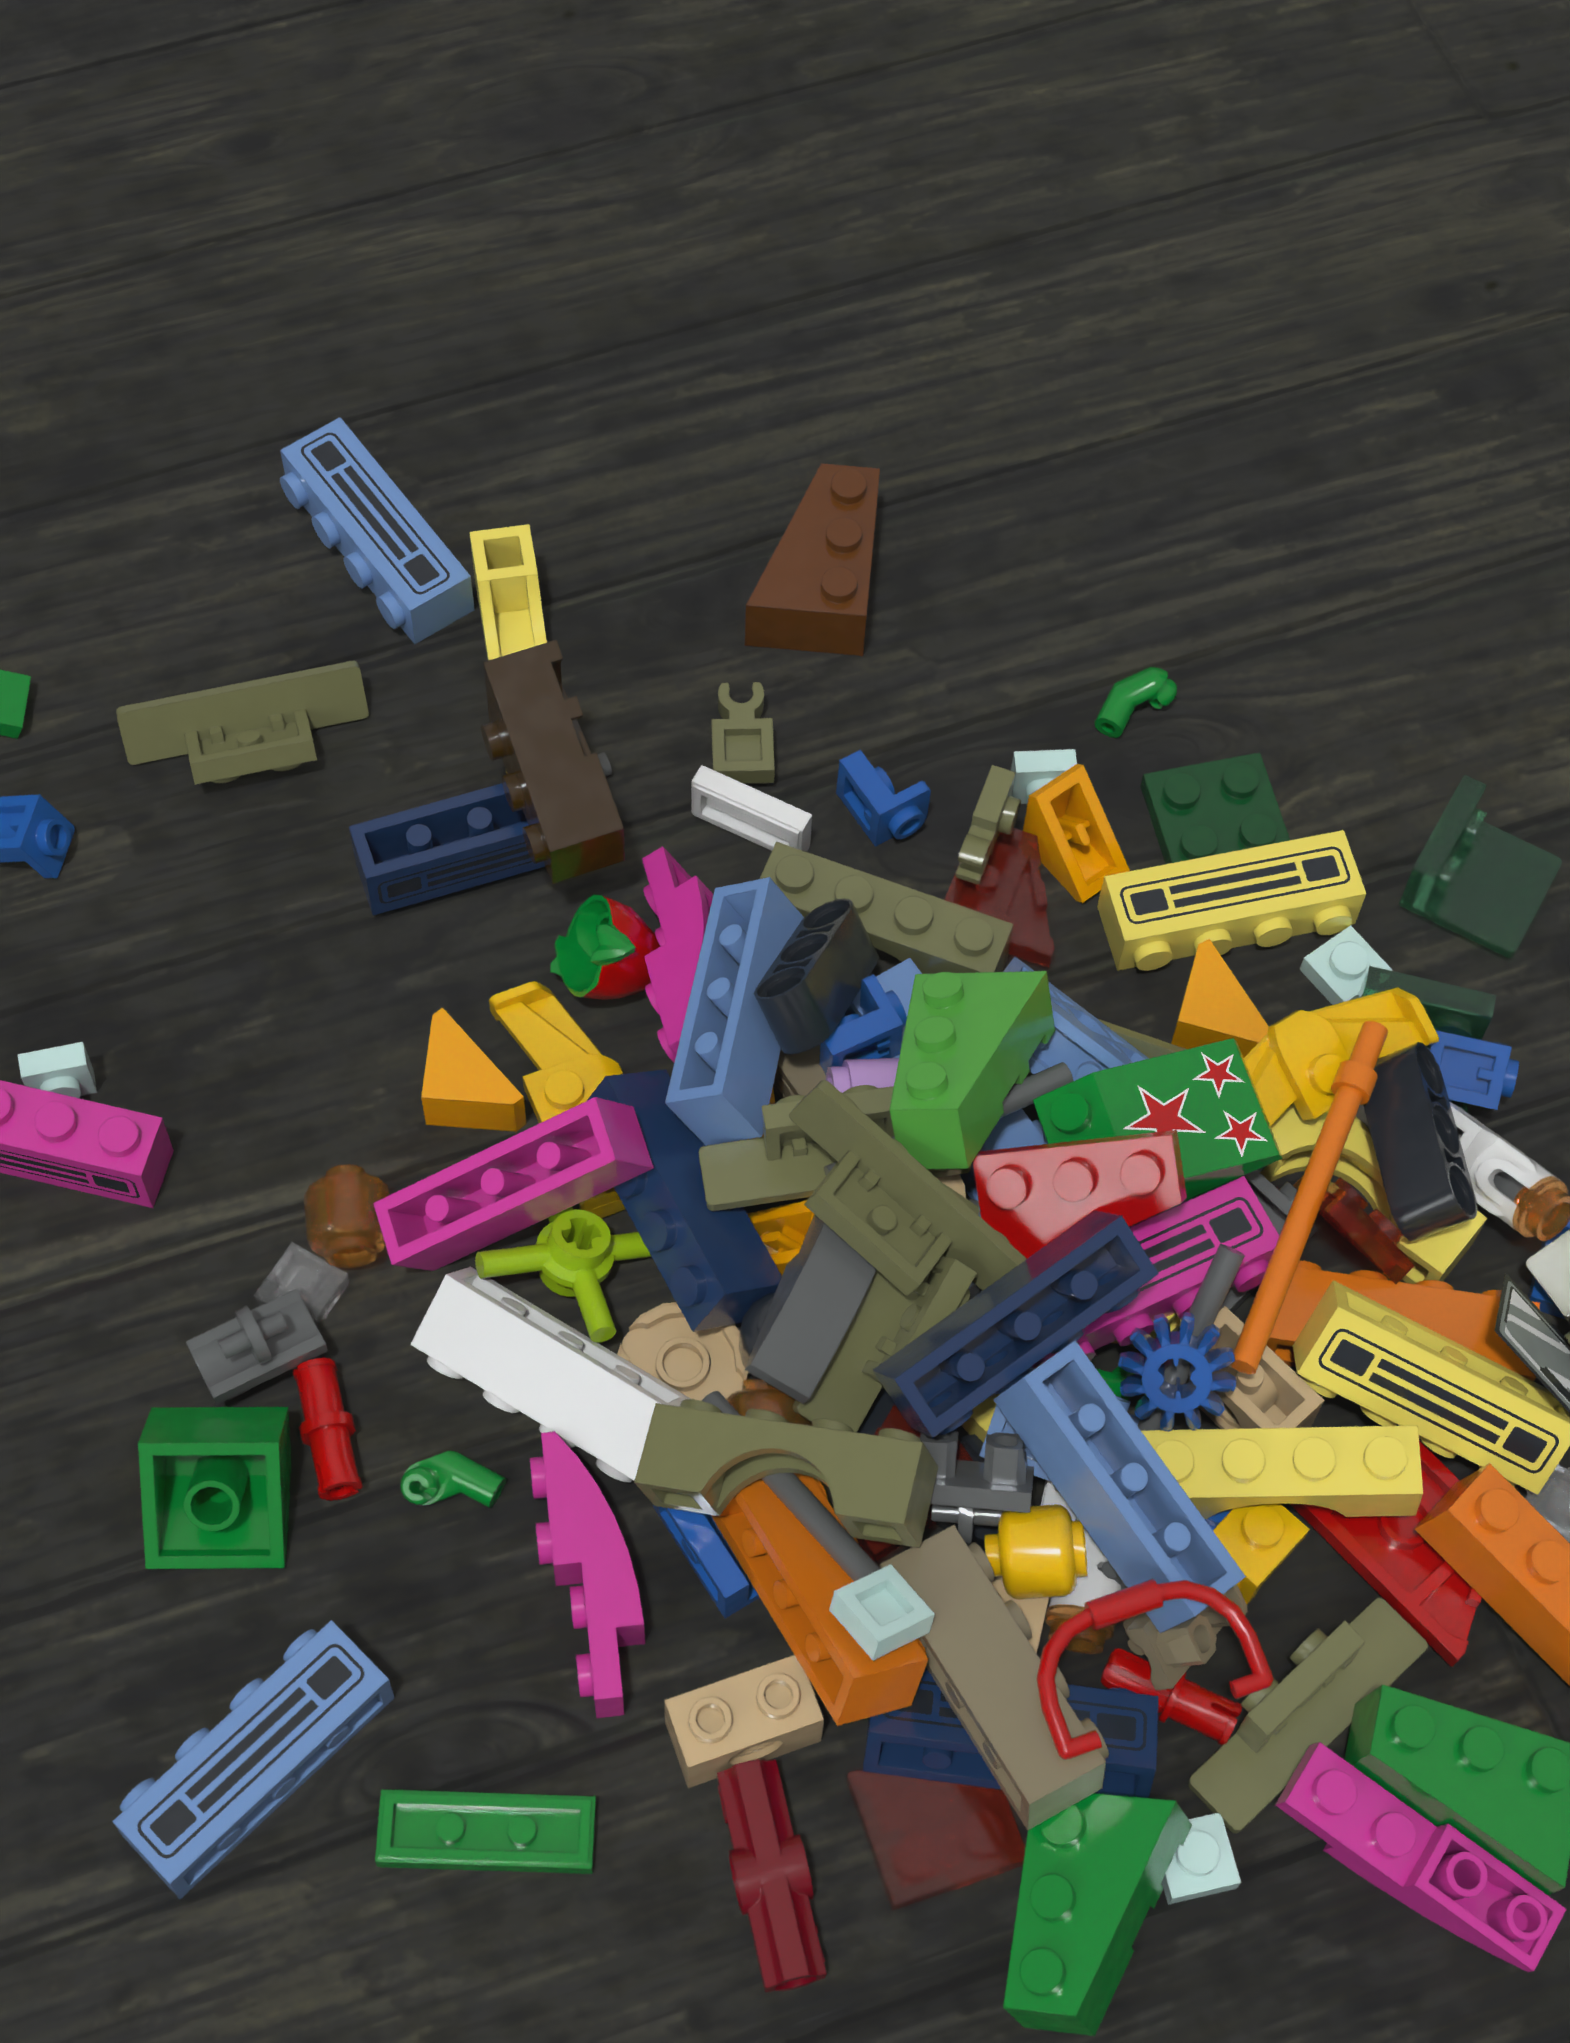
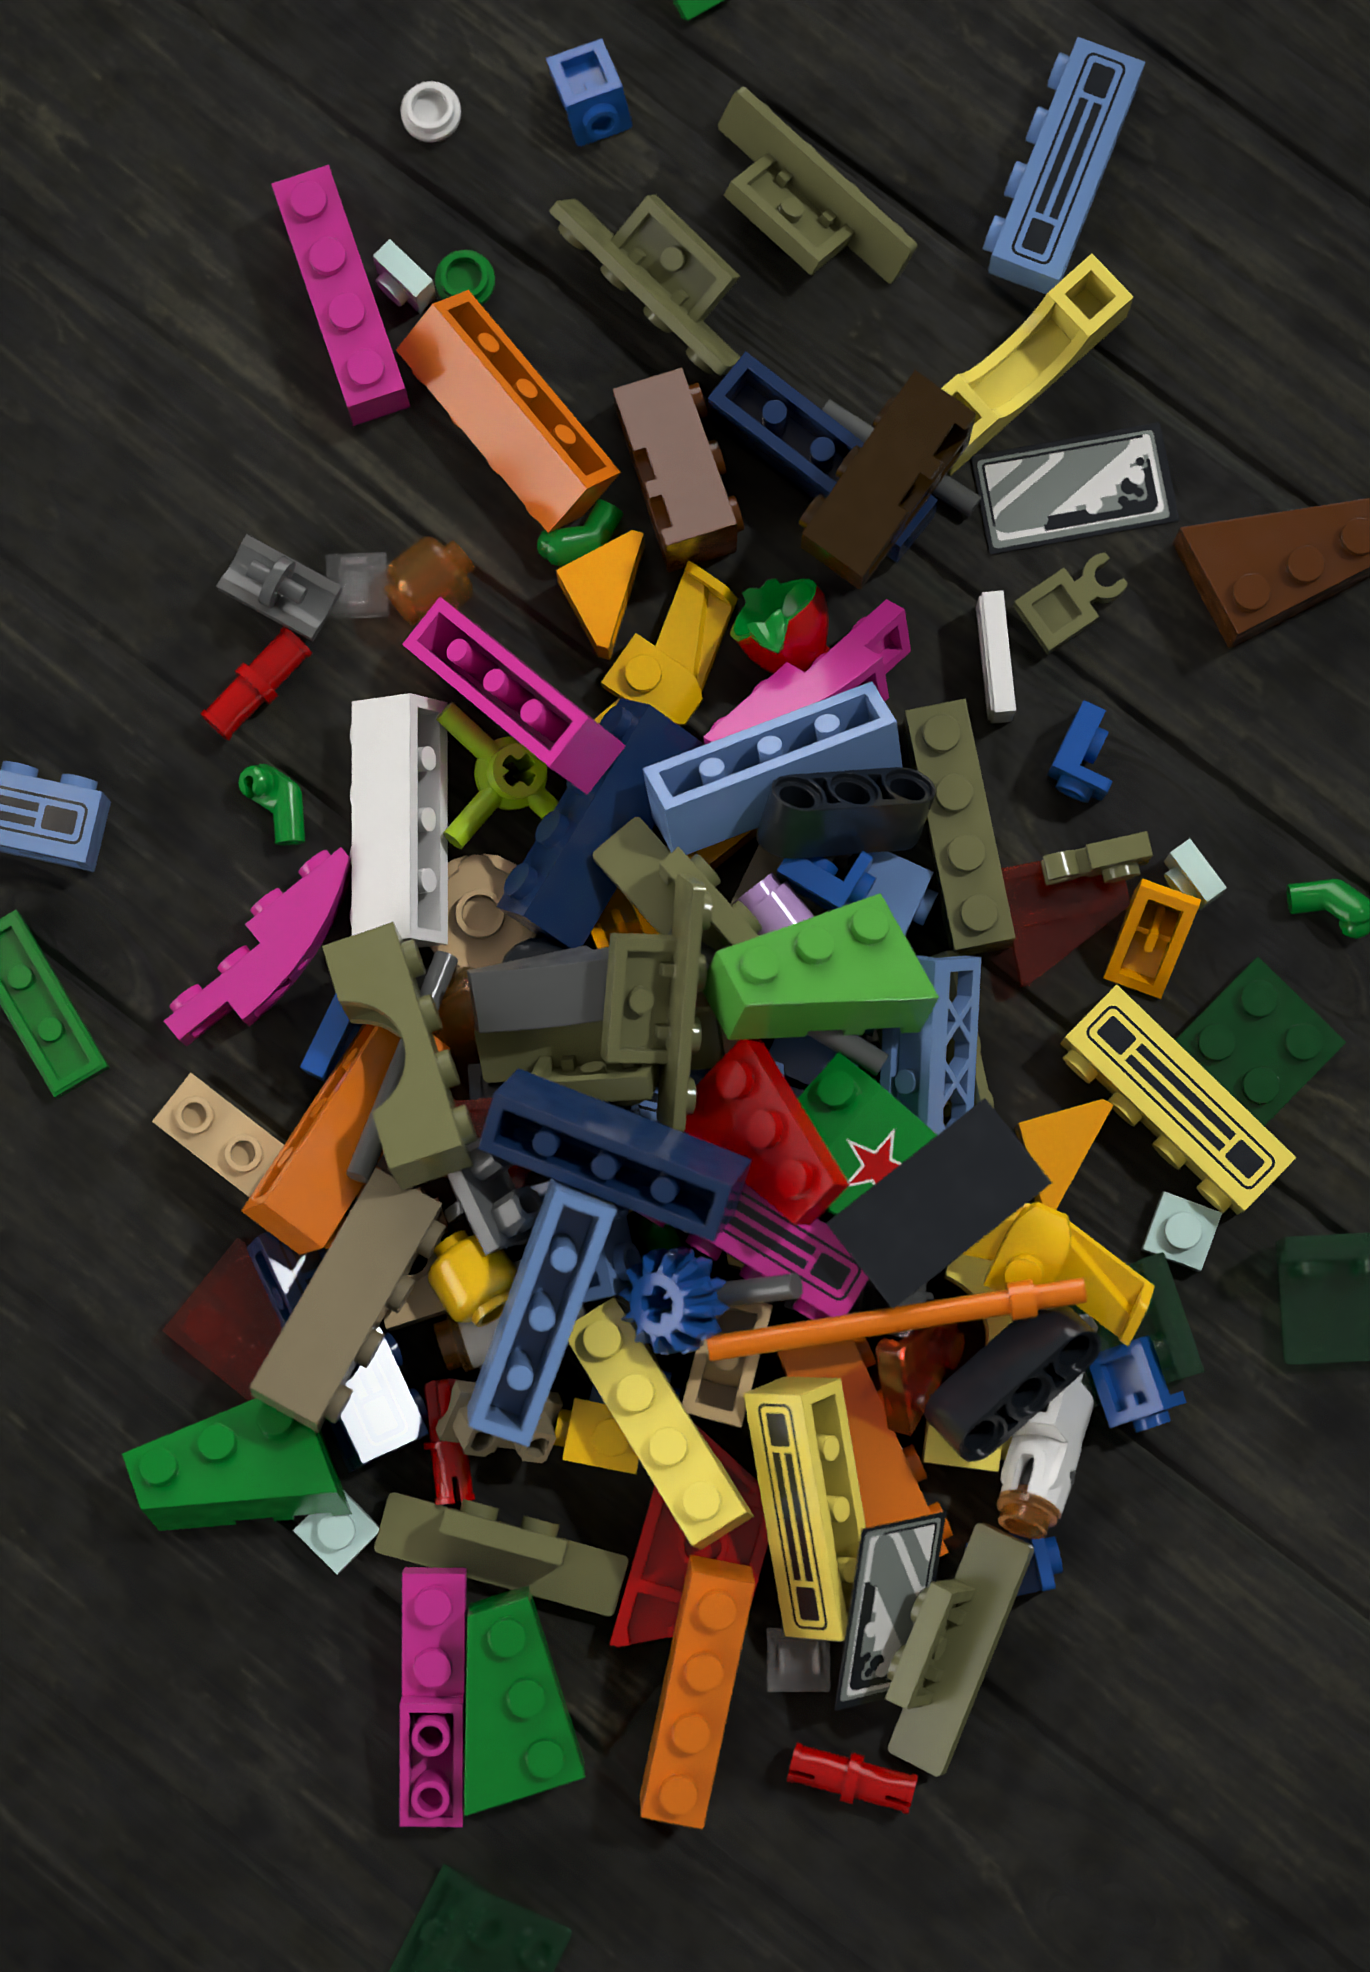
camera: 65 degrees right, 20 degrees up
green slope [138,1407,291,1569] -> none
dark red piece [717,1759,826,1993] -> none
light aqua plate [829,1564,935,1660] -> none
red piece [1036,1579,1273,1760] -> none
none -> orange brick [396,290,621,533]
none -> green plate [435,250,495,305]
none -> green arm [537,499,624,567]
none -> olive bracket [549,194,741,375]
none -> wedge [612,368,745,573]
none -> black sticker [826,1098,1052,1309]
none -> sticker [971,422,1180,555]

